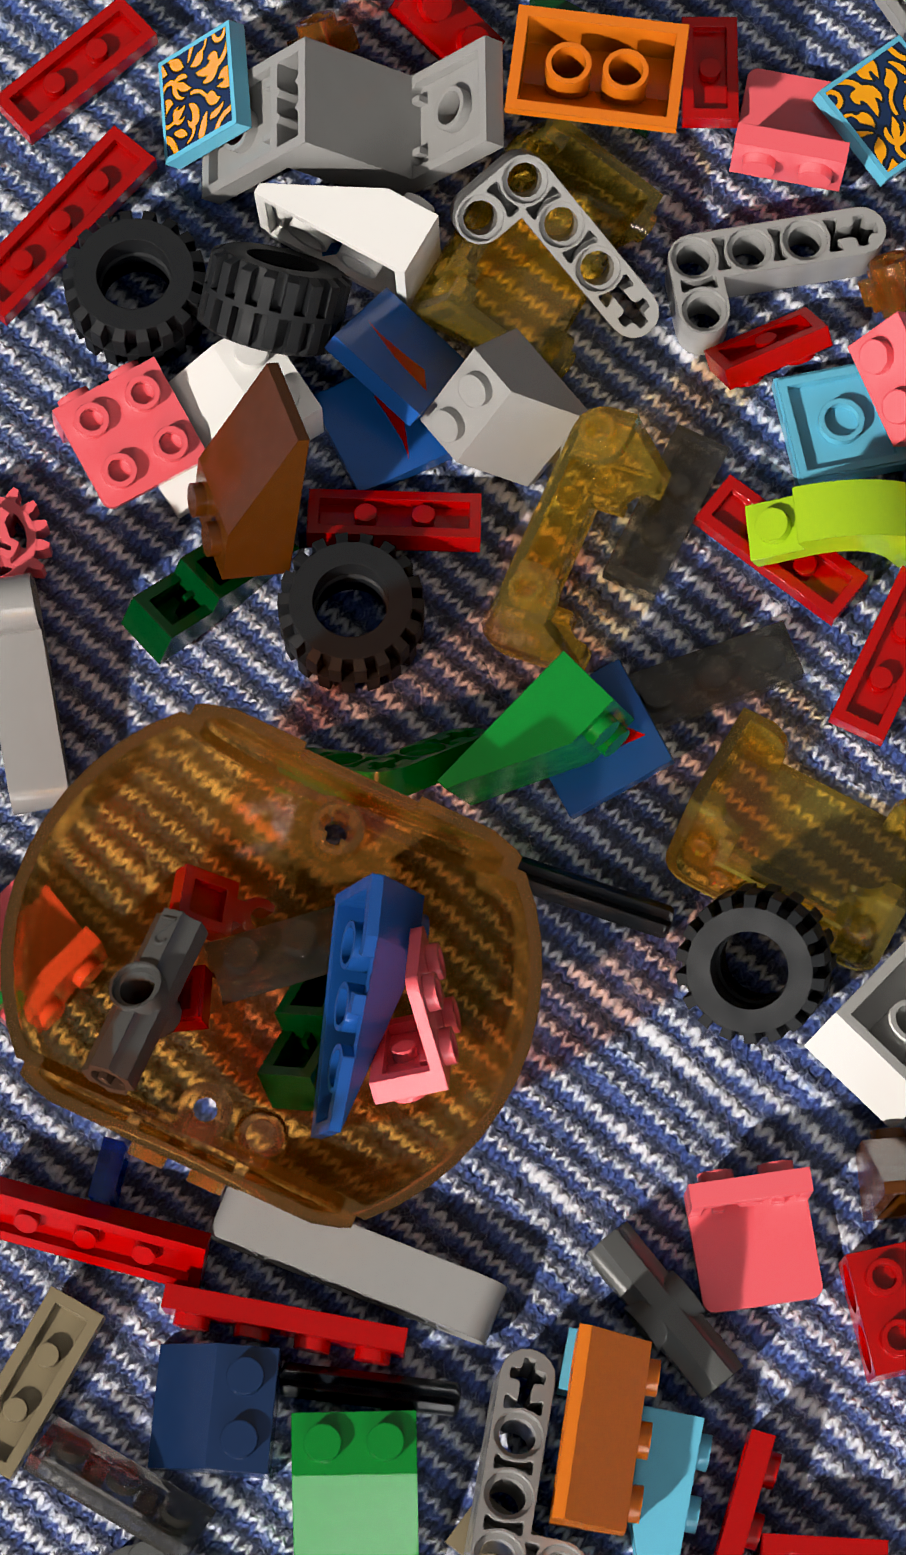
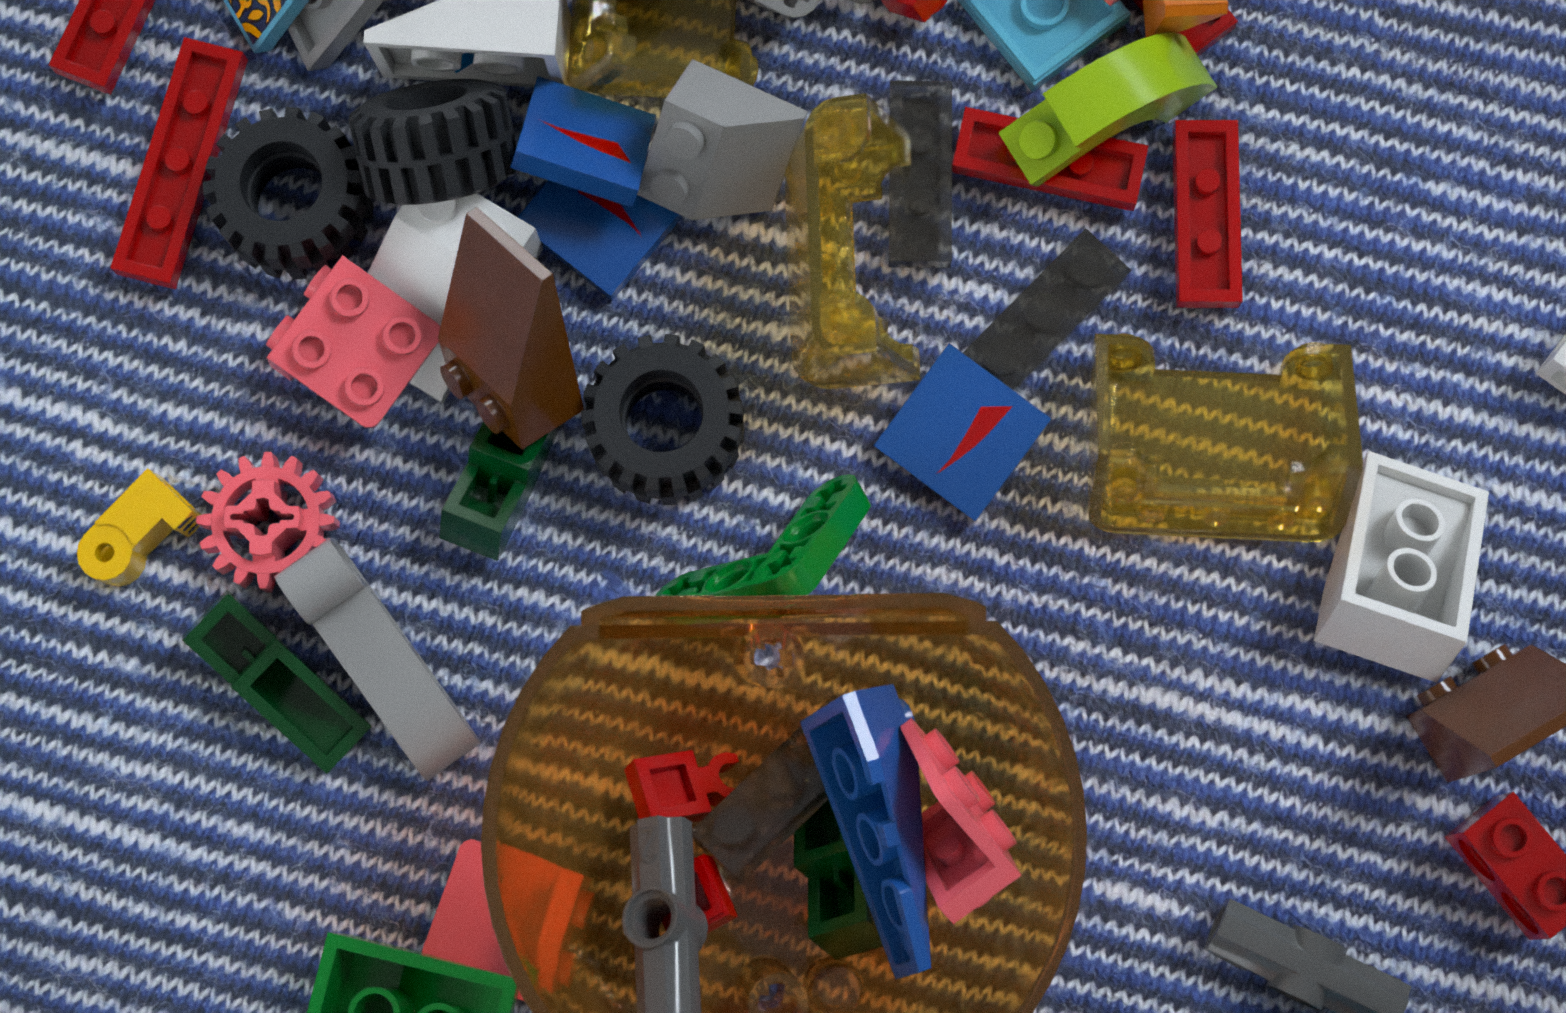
camera: 20 degrees left, 5 degrees up
red plate [306,489,482,552] -> none
green slope [437,651,635,805] -> none
black axle [503,854,674,938] -> none
black tyre [676,883,837,1044] -> none
coral bracket [683,1160,823,1314] -> none

